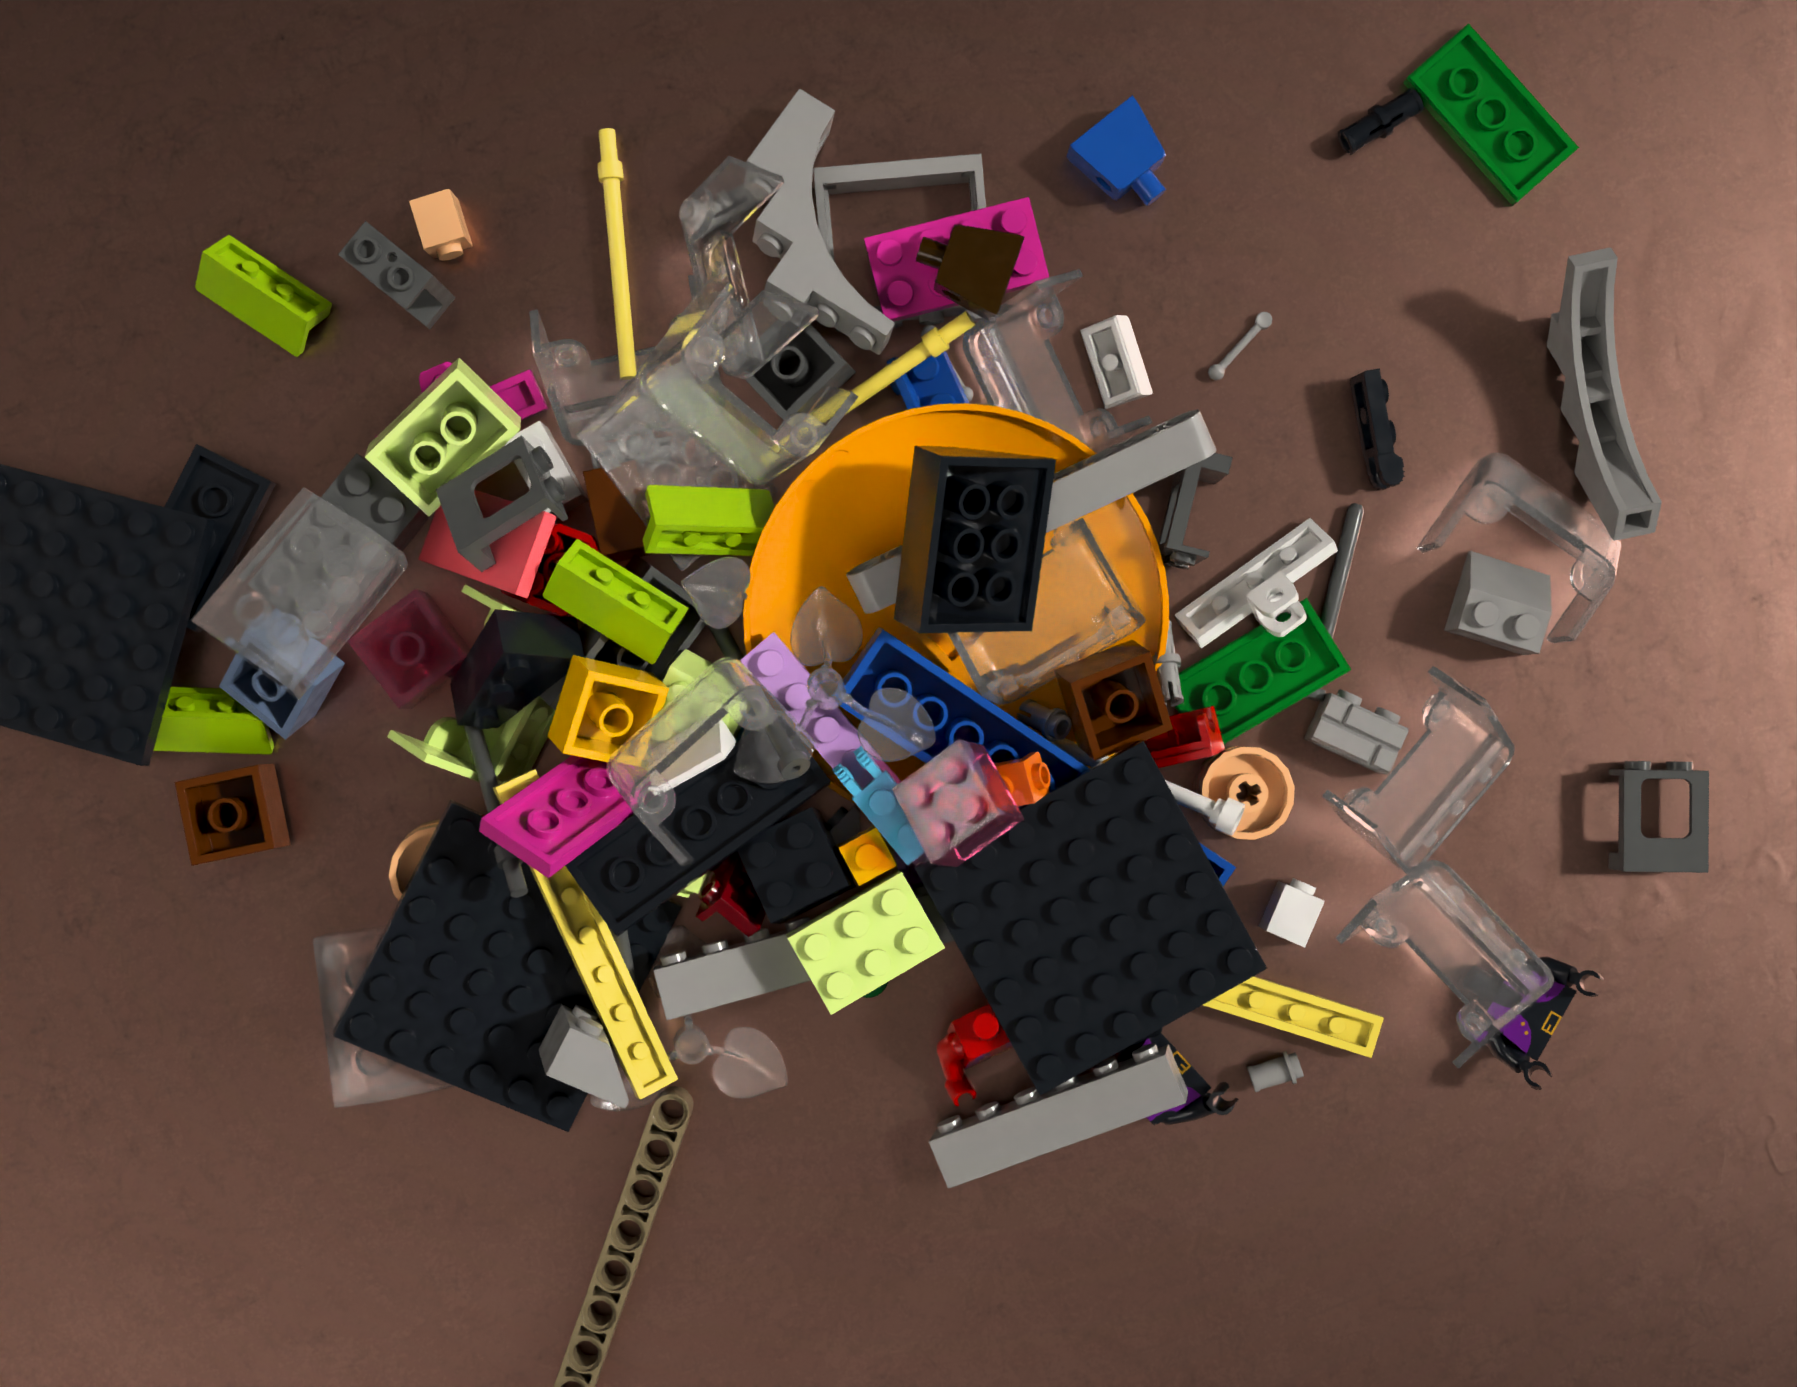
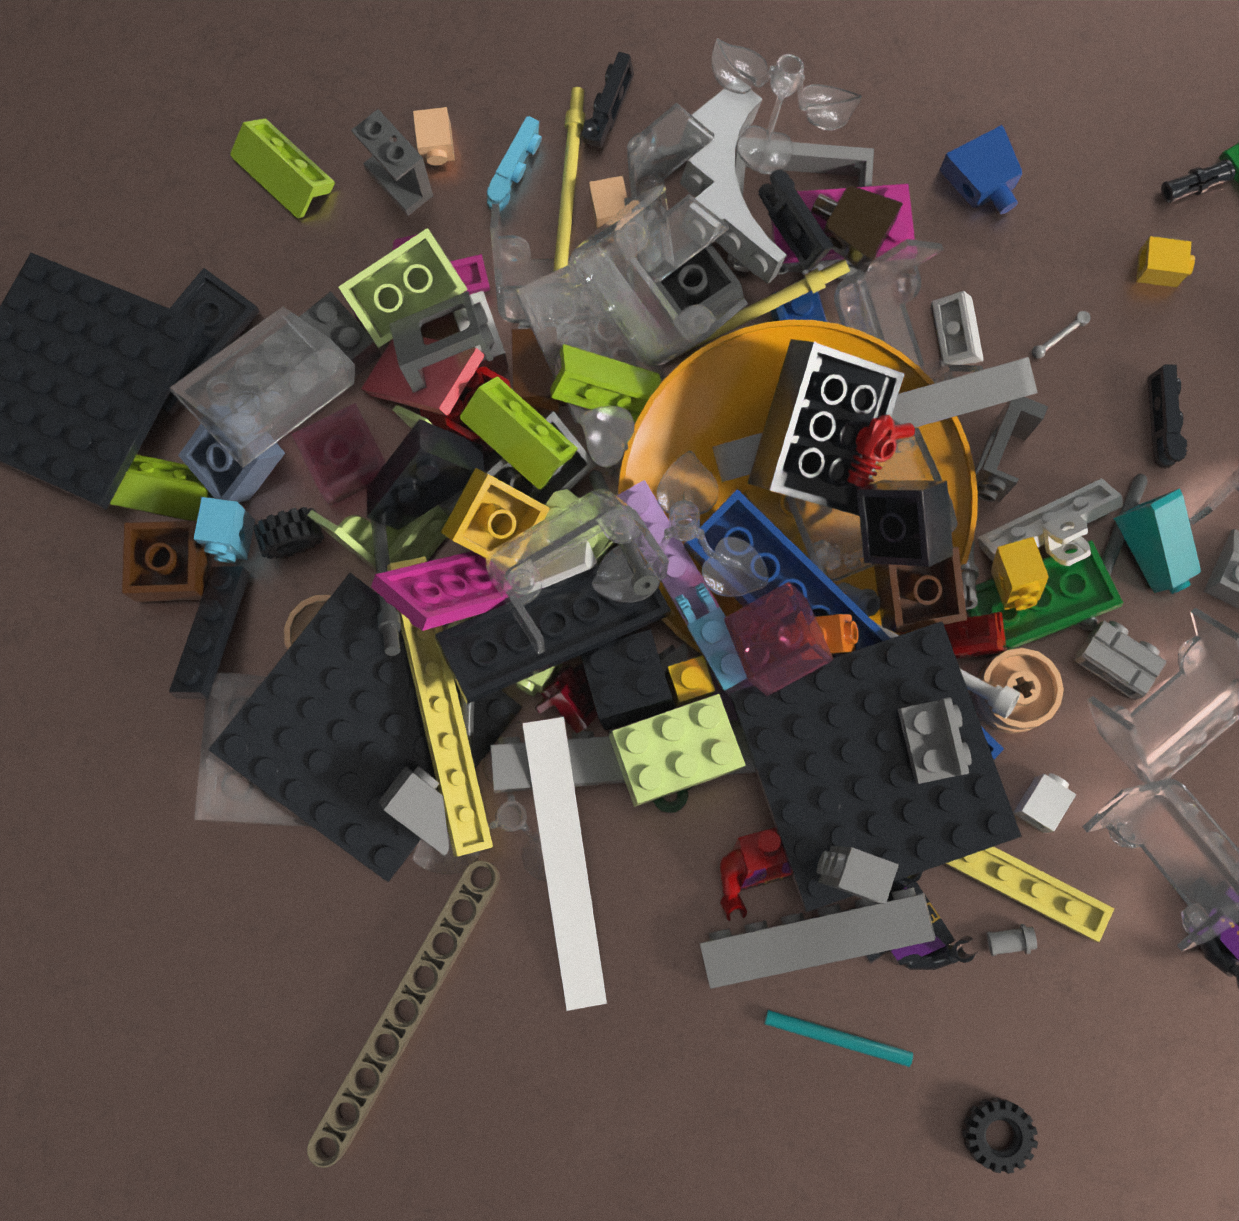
camera: 15 degrees right, 10 degrees down
none -> black plate [169,566,250,699]
none -> medium azure brick [194,497,255,563]
none -> black tyre [254,507,324,559]
none -> medium azure hinge [486,116,542,212]
none -> white sticker [523,717,607,1011]
none -> black hinge [581,51,634,148]
none -> light nougat brick [589,176,631,235]
none -> clear plant [712,39,862,174]
none -> black hinge [758,169,834,270]
none -> teal bar [764,1010,913,1067]
none -> light grey brick [816,846,899,904]
none -> red piece [847,415,915,488]
none -> black brick [857,480,953,567]
none -> light grey bracket [898,697,971,784]
none -> black tyre [962,1098,1038,1174]
none -> yellow brick [991,537,1049,611]
none -> teal slope [1114,488,1201,594]
none -> yellow brick [1136,236,1195,287]

